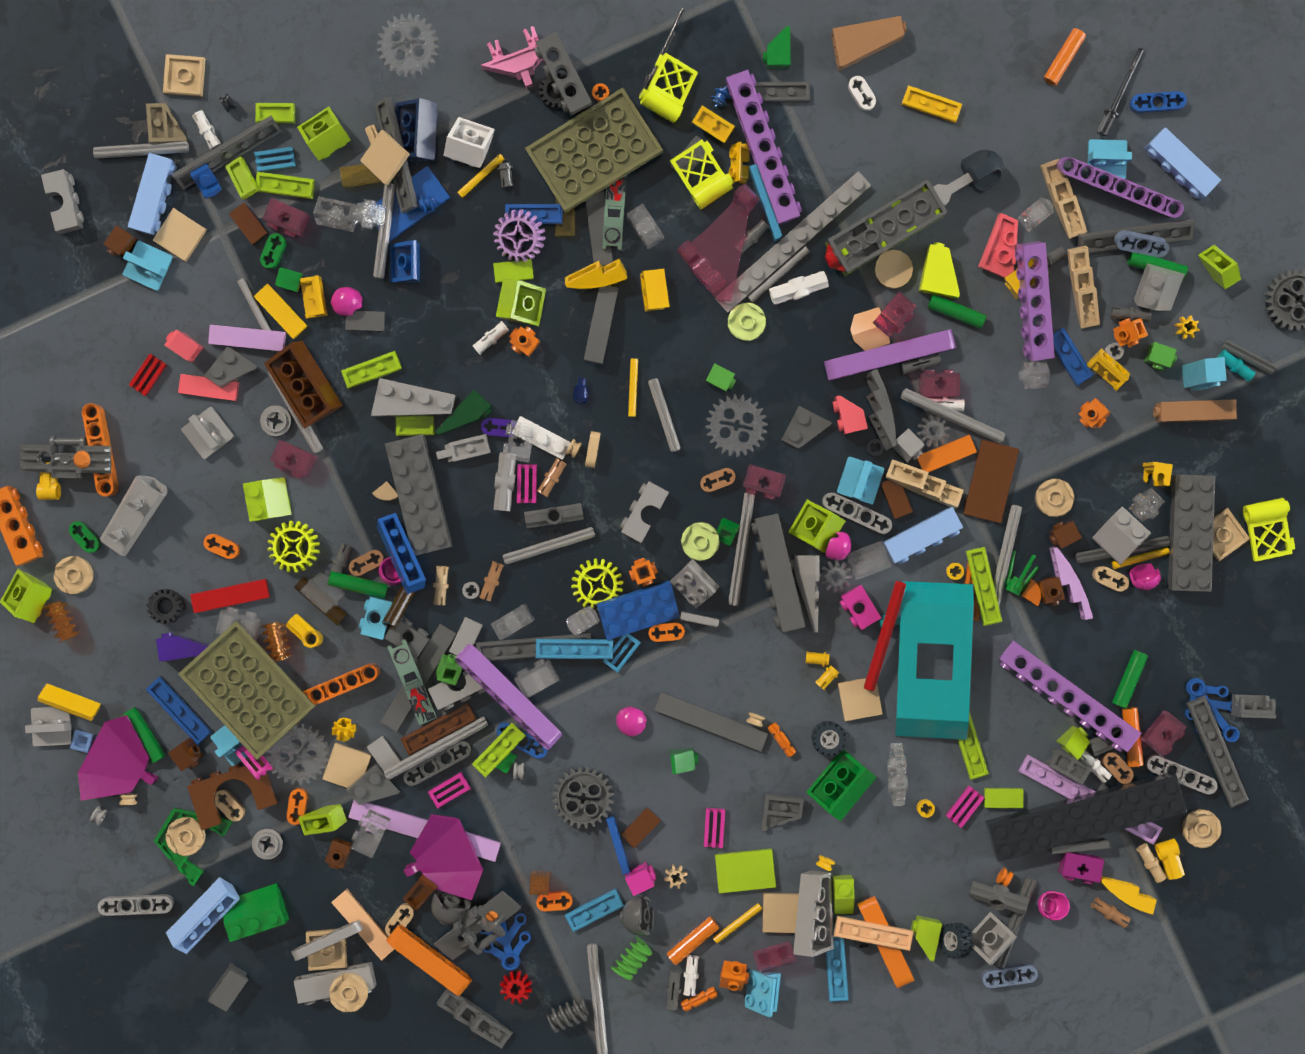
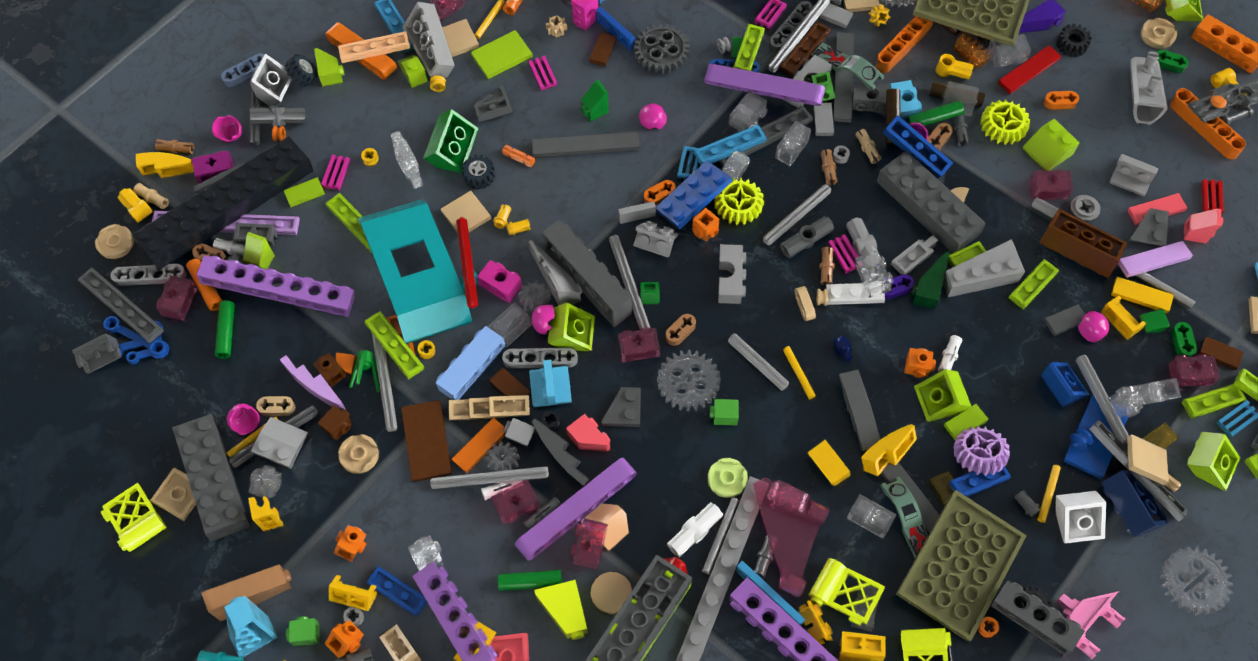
camera: 160 degrees right, 25 degrees down
yellowish green tile [681,522,720,561] -> none
tan bush [746,712,765,727] -> none

